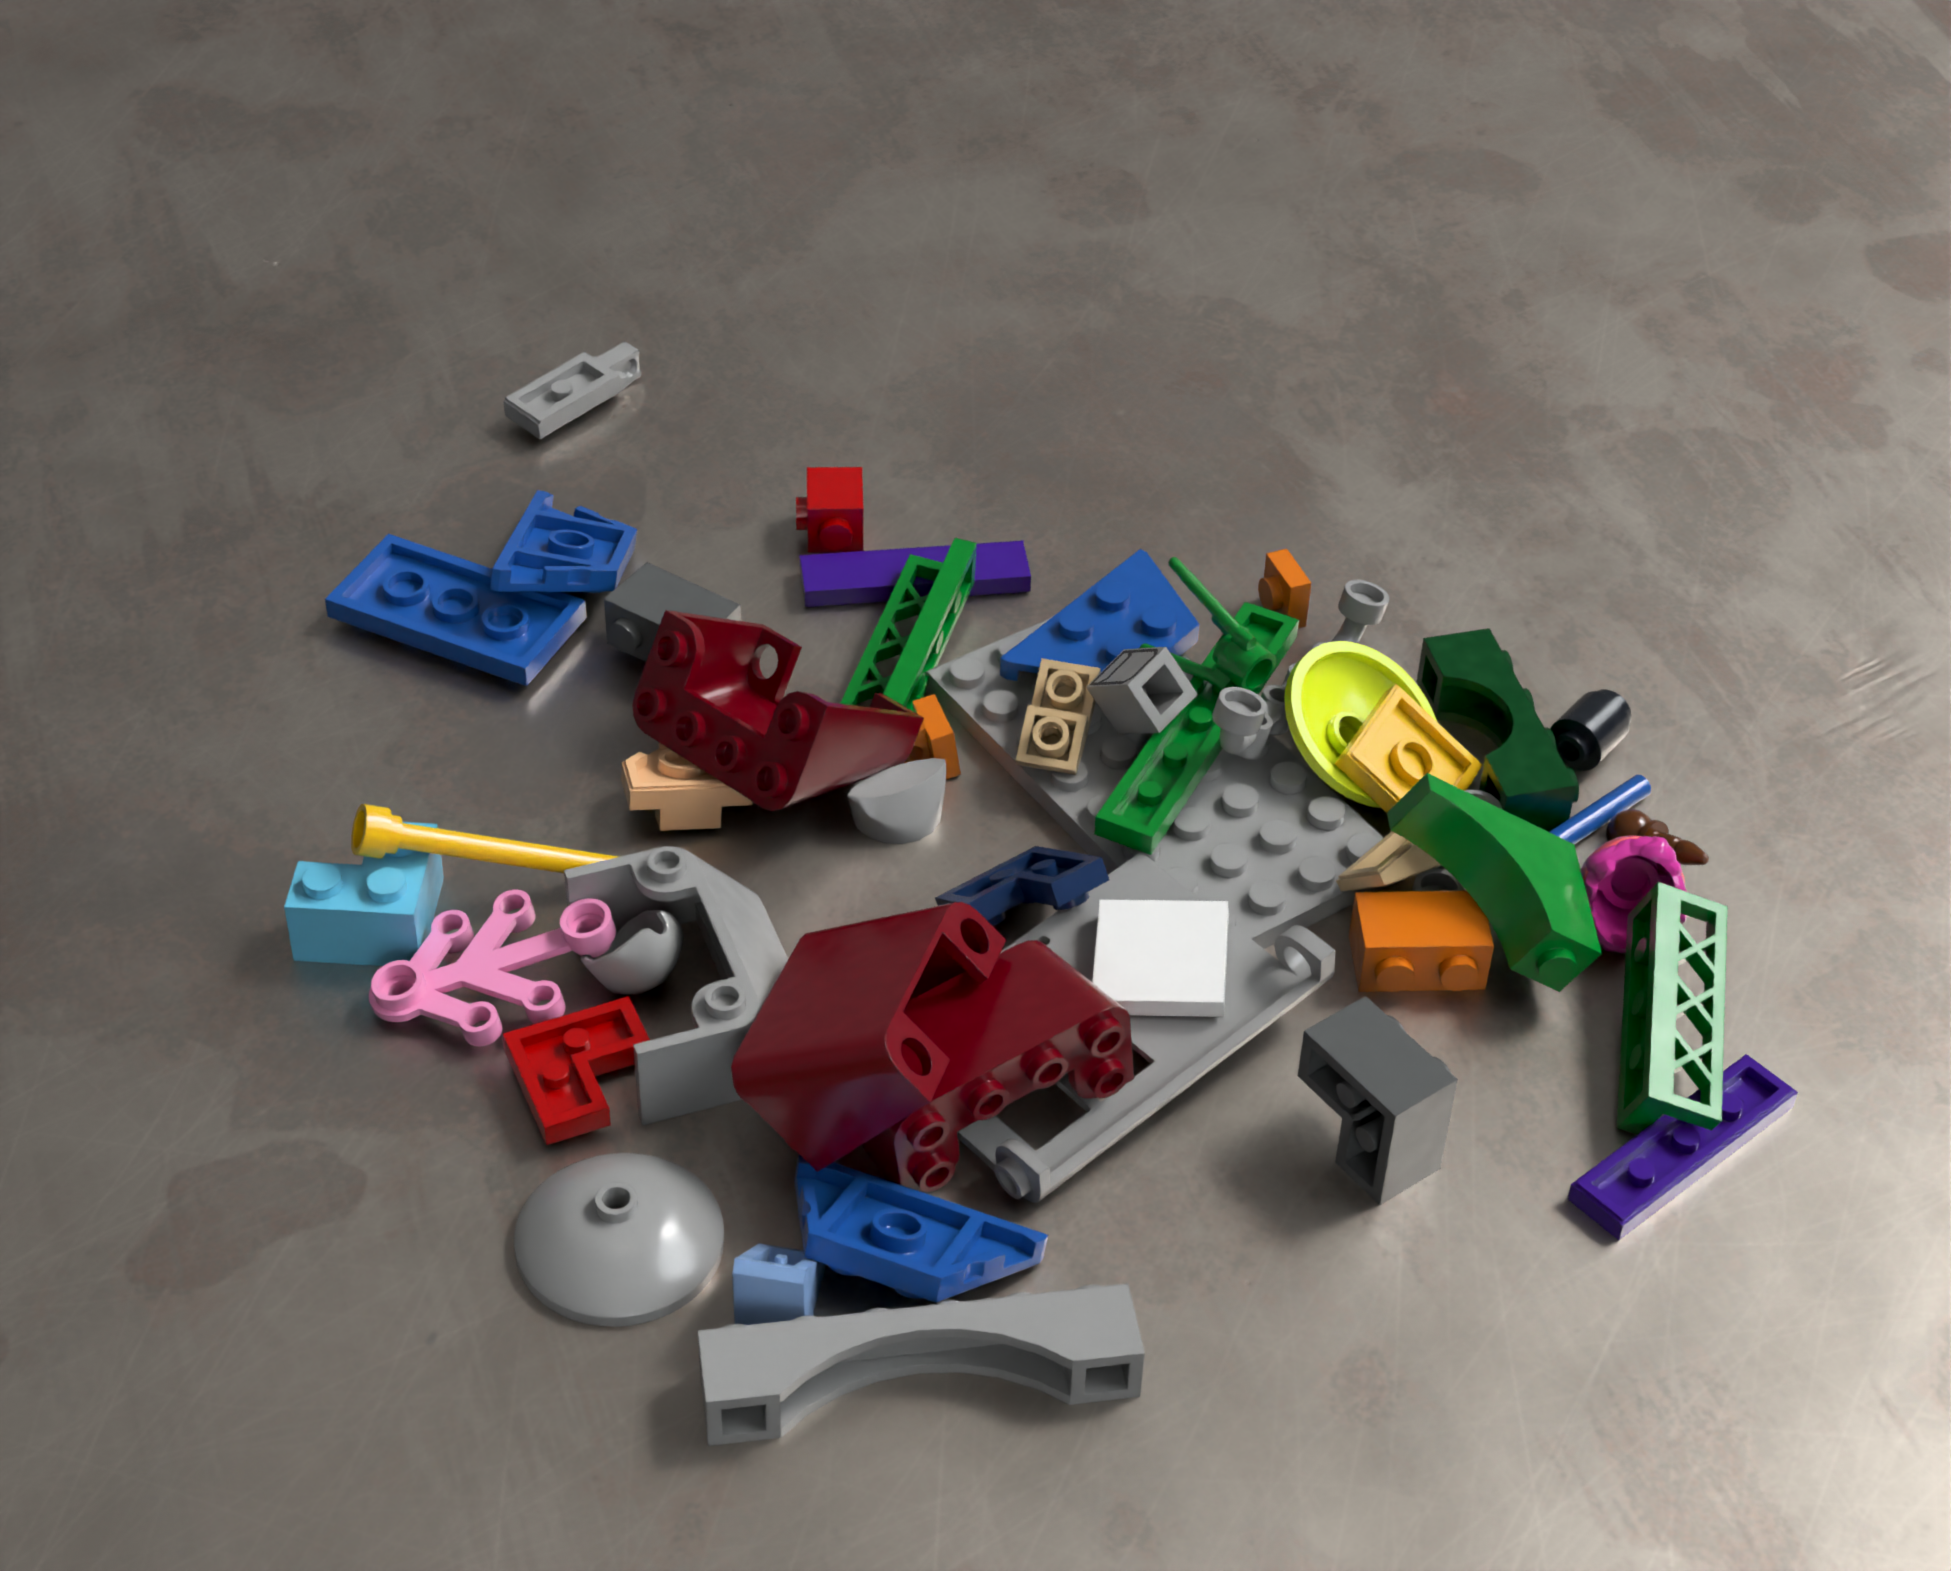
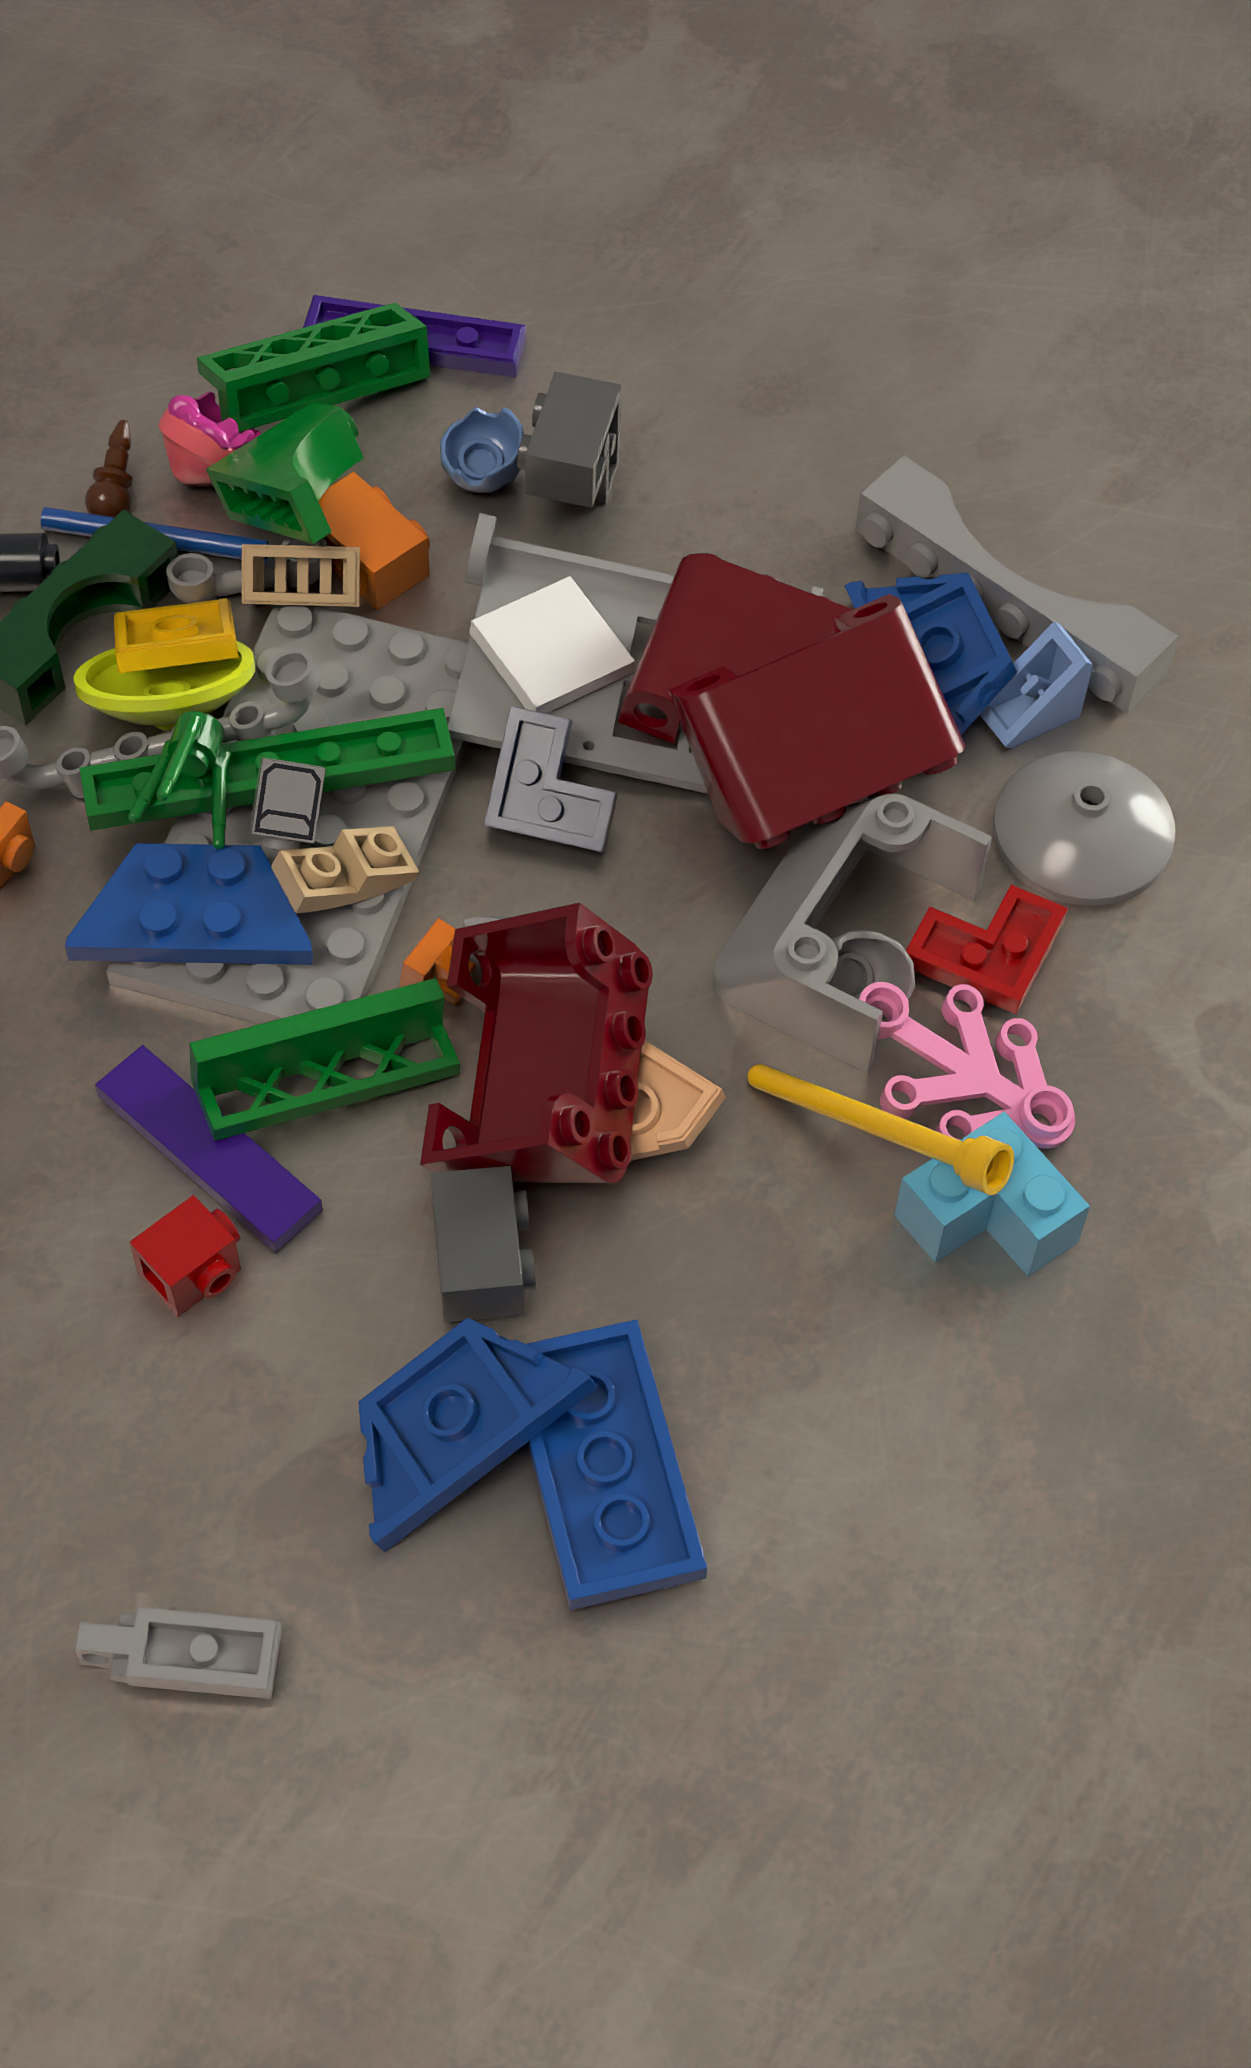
camera: 130 degrees left, 15 degrees up
none -> medium blue hair [440,407,524,493]

